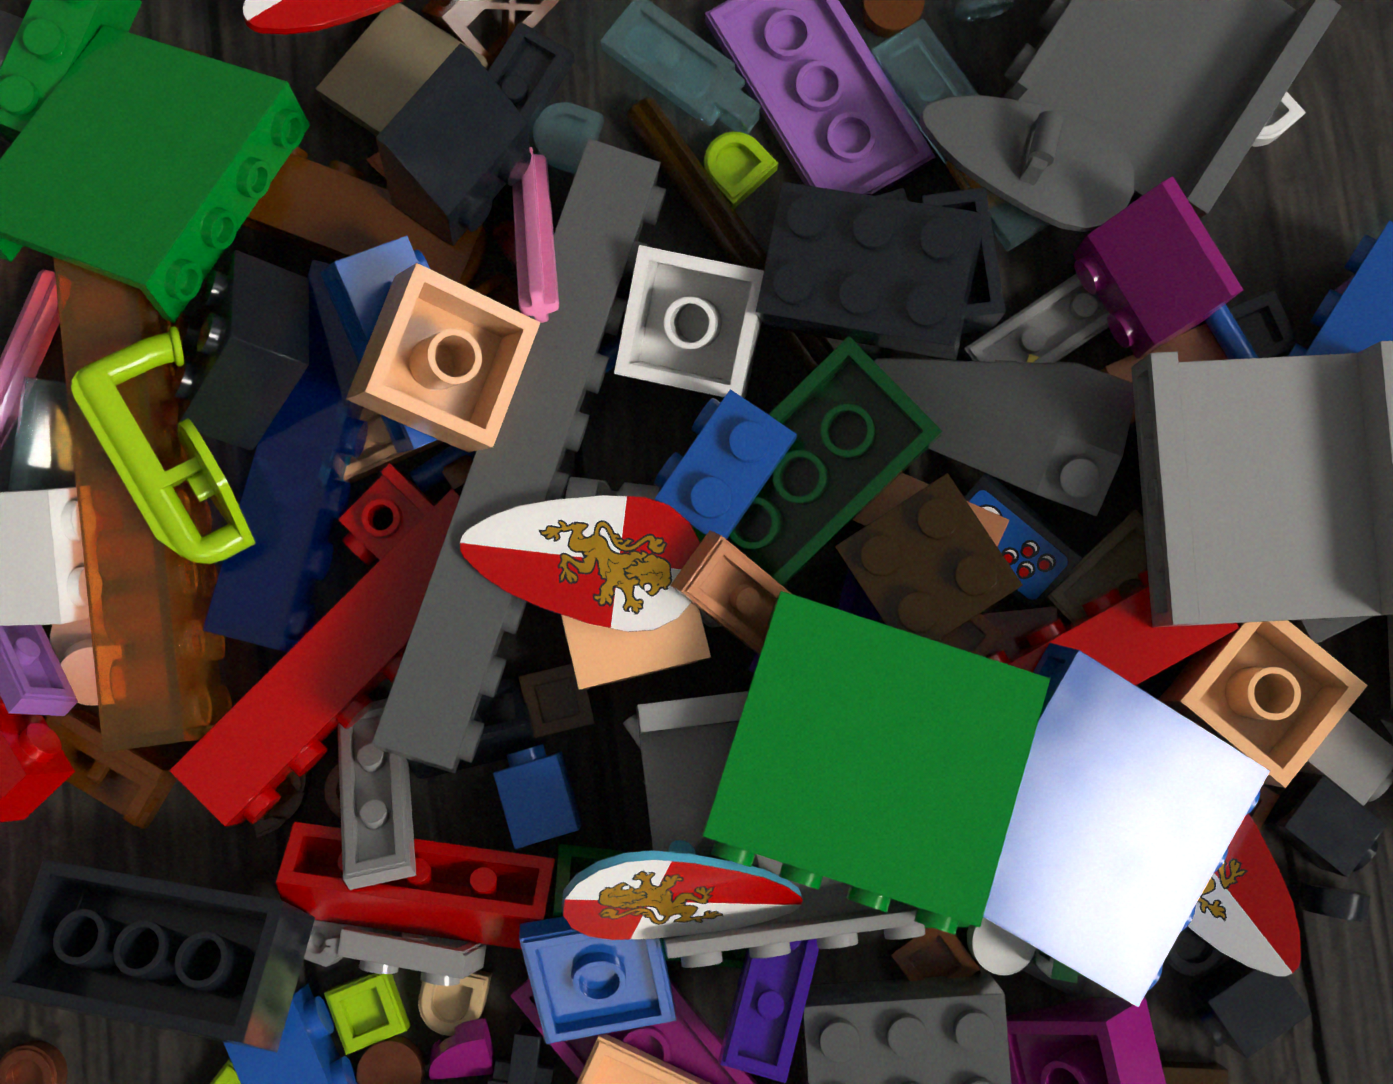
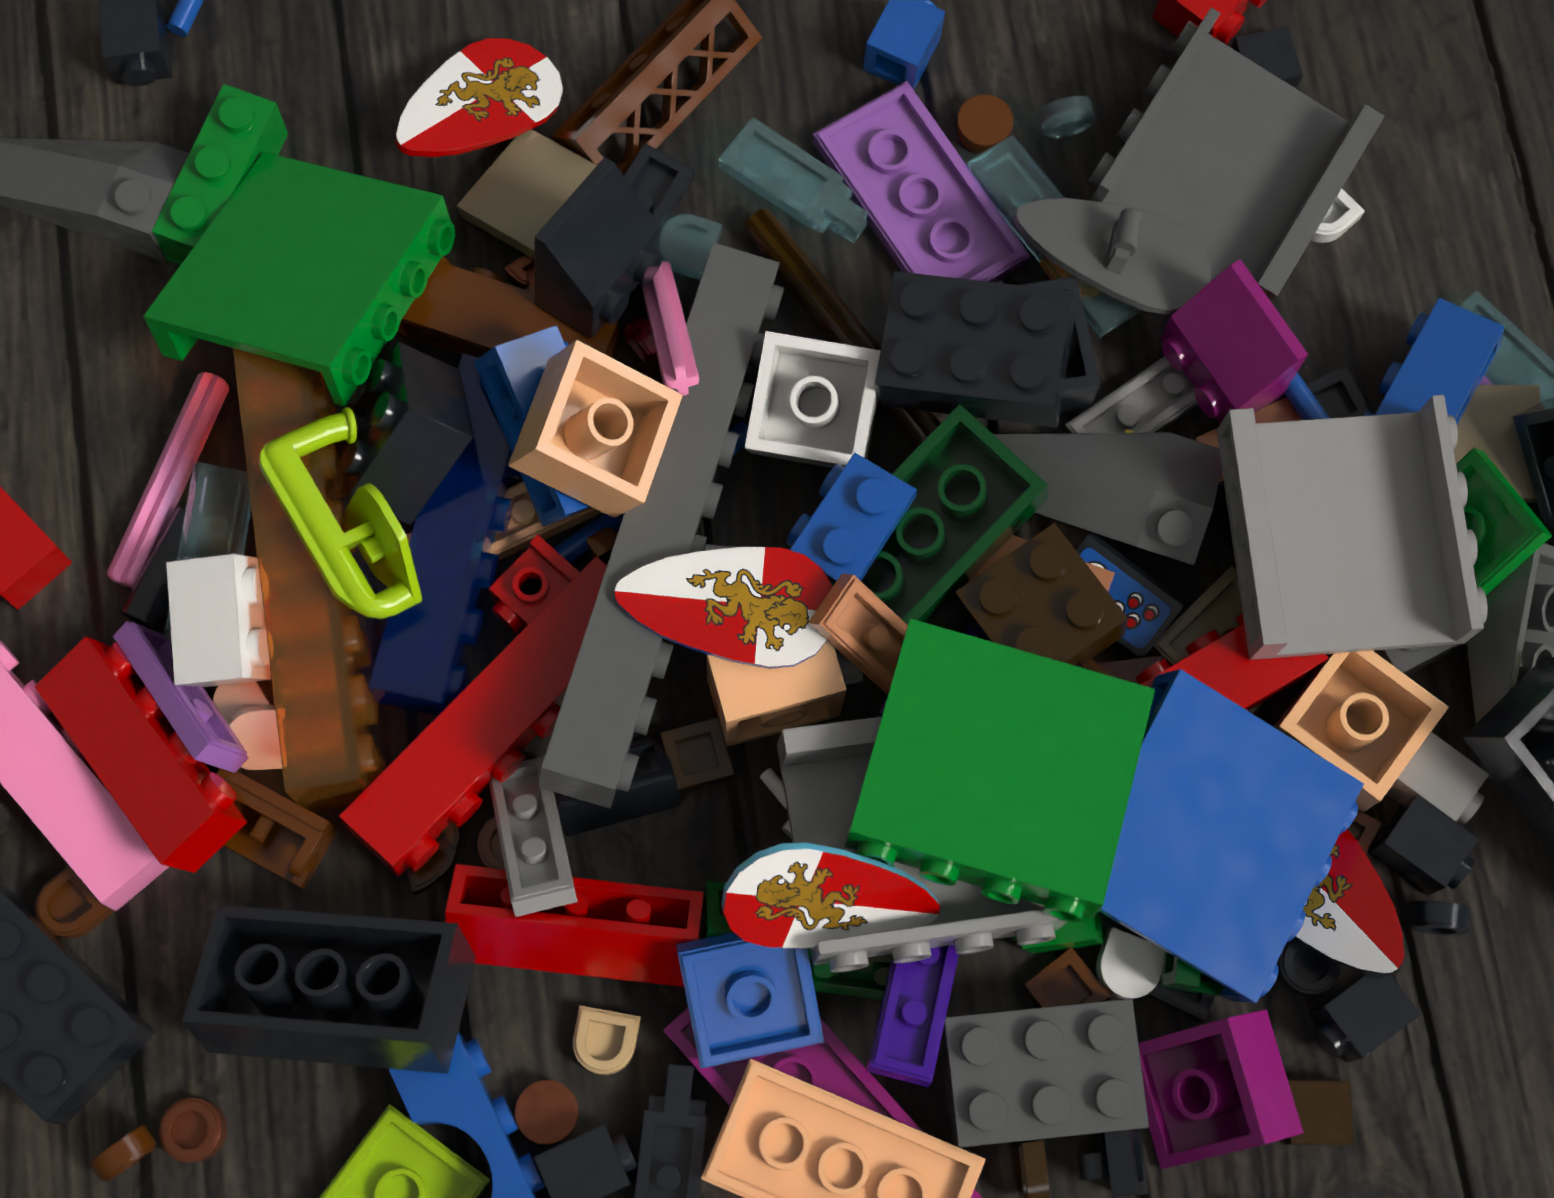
camera: 10 degrees left, 10 degrees down
light grey hinge [304,920,486,986] -> none
lime tile [324,972,411,1055] -> none
magenta tile [429,1018,495,1080] -> none
blue brick [493,744,583,849] -> none
lime tile [704,132,778,209] -> none

